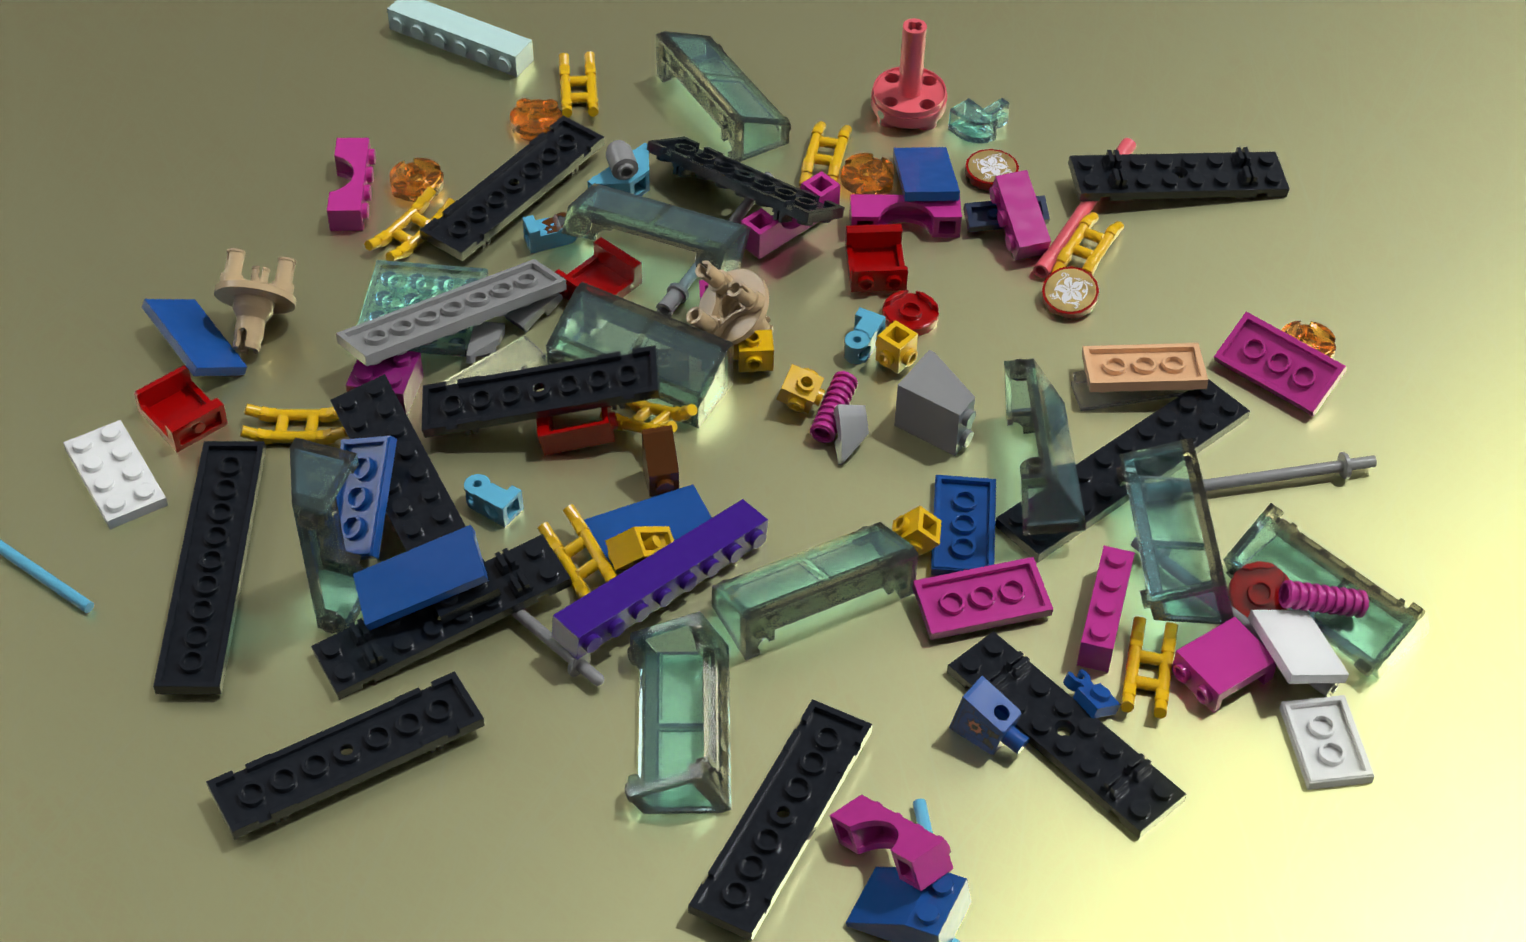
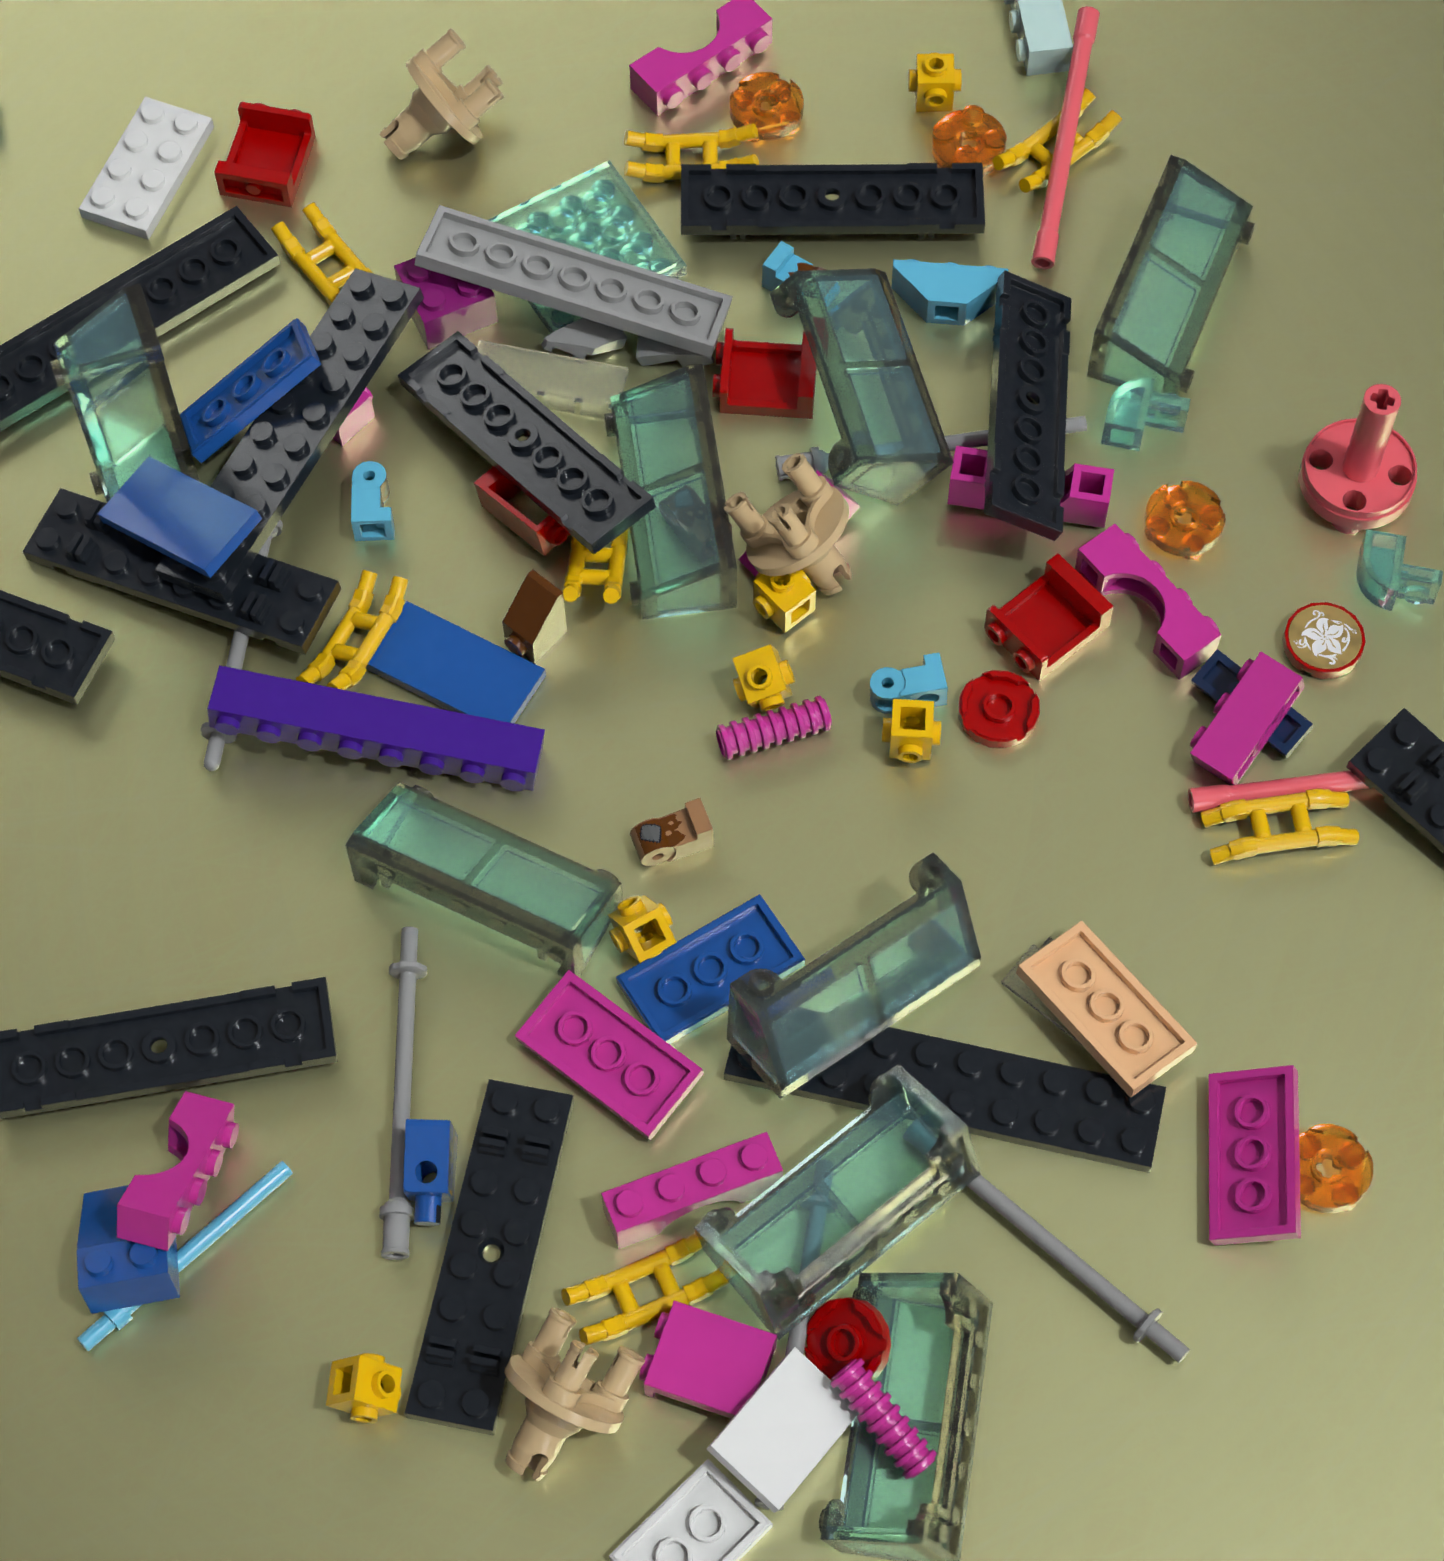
camera: 55 degrees right, 15 degrees up
blue tile [142,299,247,376] -> none
yellow slope [605,526,674,570] -> none
light grey brick [606,140,638,180] -> none
windscreen [625,611,732,814] -> none
yellow piece [799,121,852,187] -> none
light grey slope [833,404,869,465] -> none
blue tile [893,147,960,202] -> none
light grey slope [894,350,976,456] -> none
tile [1042,266,1099,319] -> none
blue plate [1063,669,1121,719] -> none
none -> yellow brick [326,1353,403,1423]
none -> light grey bar [379,927,427,1260]
none -> tan piece [505,1307,645,1481]
none -> medium nougat leg [630,798,714,866]
none -> yellow brick [908,53,962,112]
none -> coral piece [1031,6,1100,270]
none -> clear light blue brick [1101,378,1191,451]

